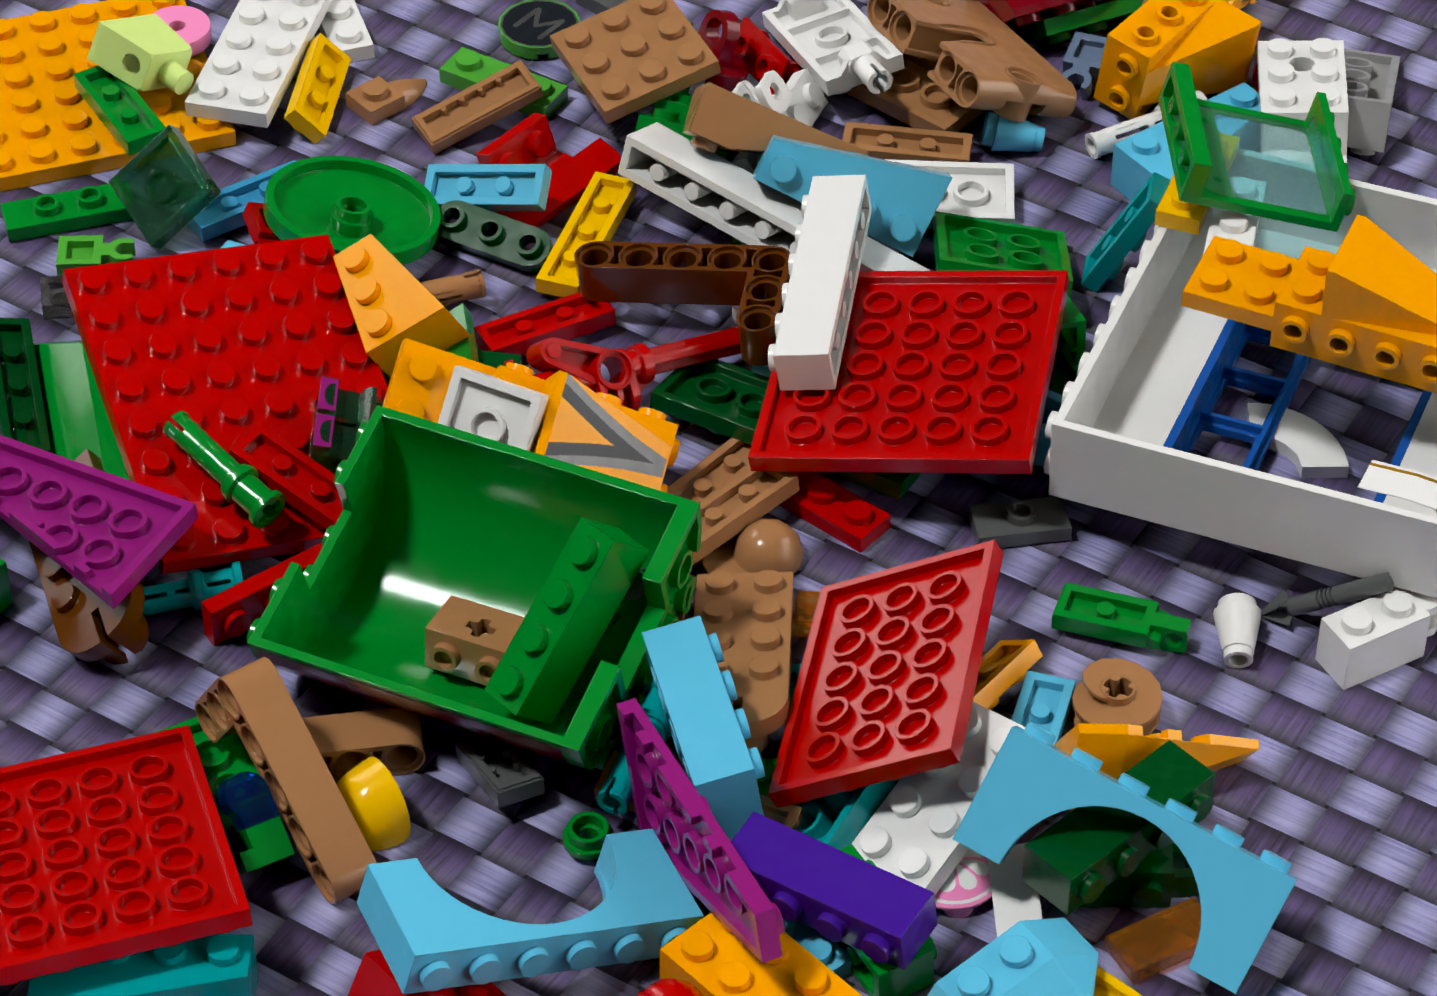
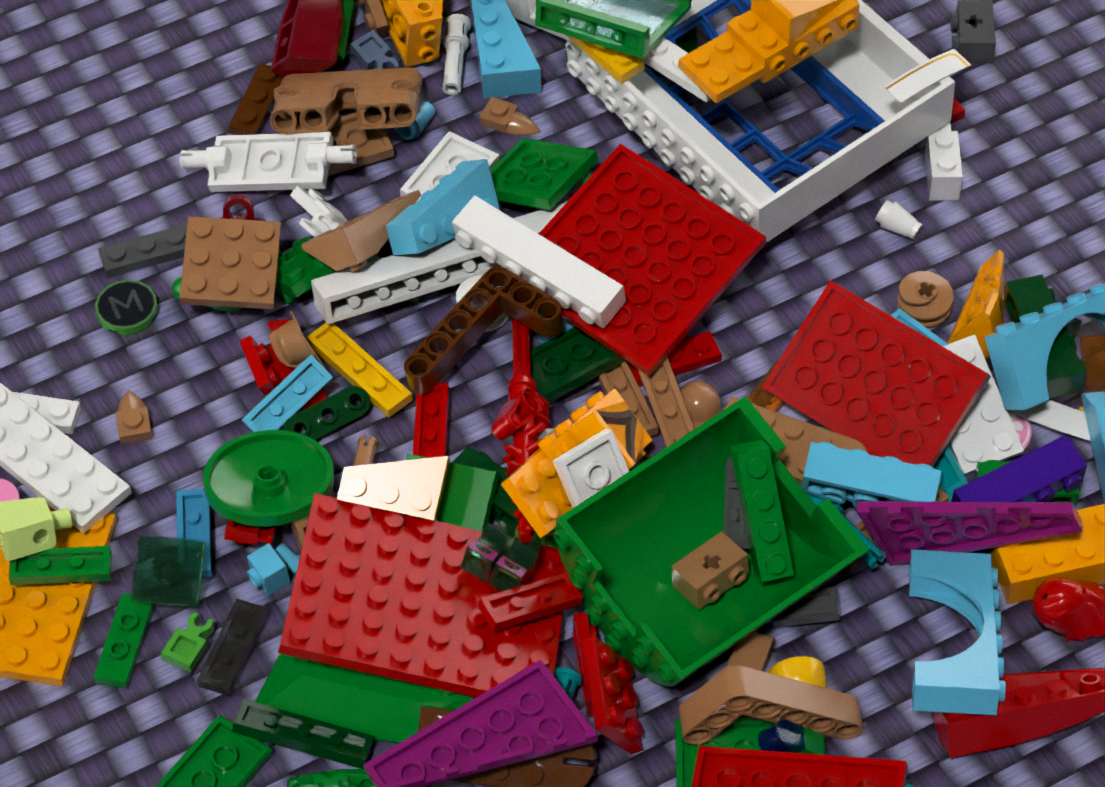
camera: 60 degrees left, 10 degrees up
green pin [163,411,286,528] -> none
yellow plate [284,33,351,144] -> none
medium nougat plate [411,60,543,155] -> none
bright green plate [439,47,568,120] -> none
green plate [563,812,614,860] -> none
red hinge [734,17,802,95] -> none
medium nougat plate [842,121,973,162] -> none
dark grey plate [968,496,1072,548] -> none
green hinge [1051,582,1191,653] -> none
teal plate [1081,172,1170,292] -> none
white tile [1246,403,1349,478] -> none
dark grey piece [1262,572,1394,627] -> none
none -> medium nougat piece [269,311,326,369]
none -> medium nougat plate [479,97,540,135]
none -> red plate [582,636,643,754]

